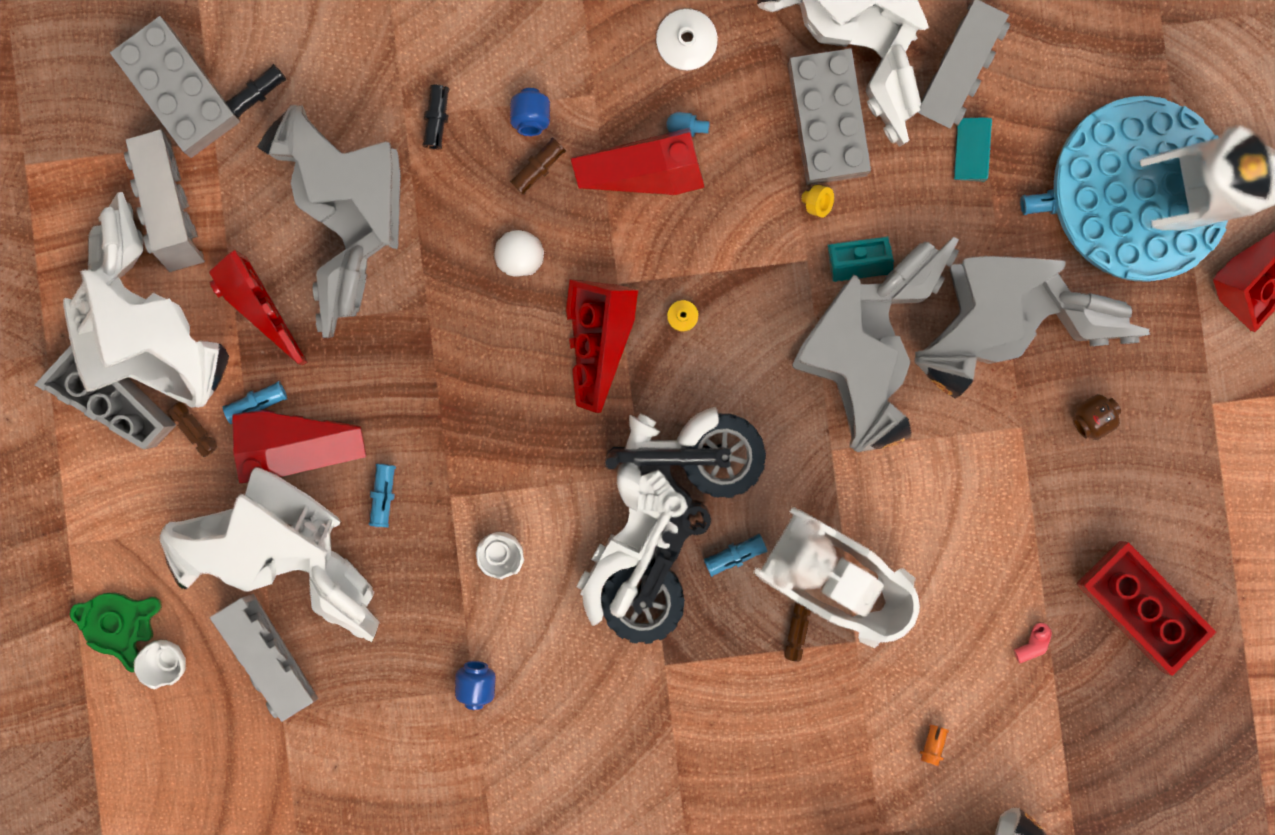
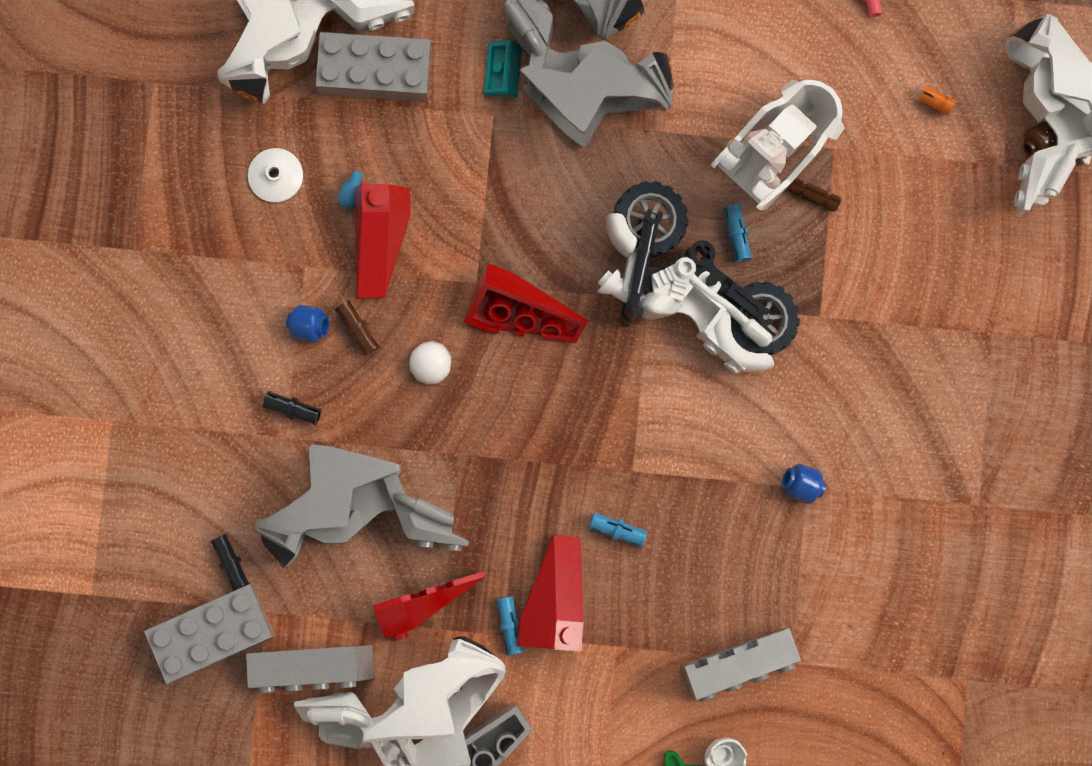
camera: 80 degrees left, 5 degrees down
white piece [160,467,379,642] -> none
reddish brown axle [168,402,217,457] -> none
white hair [476,532,524,580] -> none
yellow tile [667,300,698,332] -> none
yellow tile [802,185,834,217] -> none

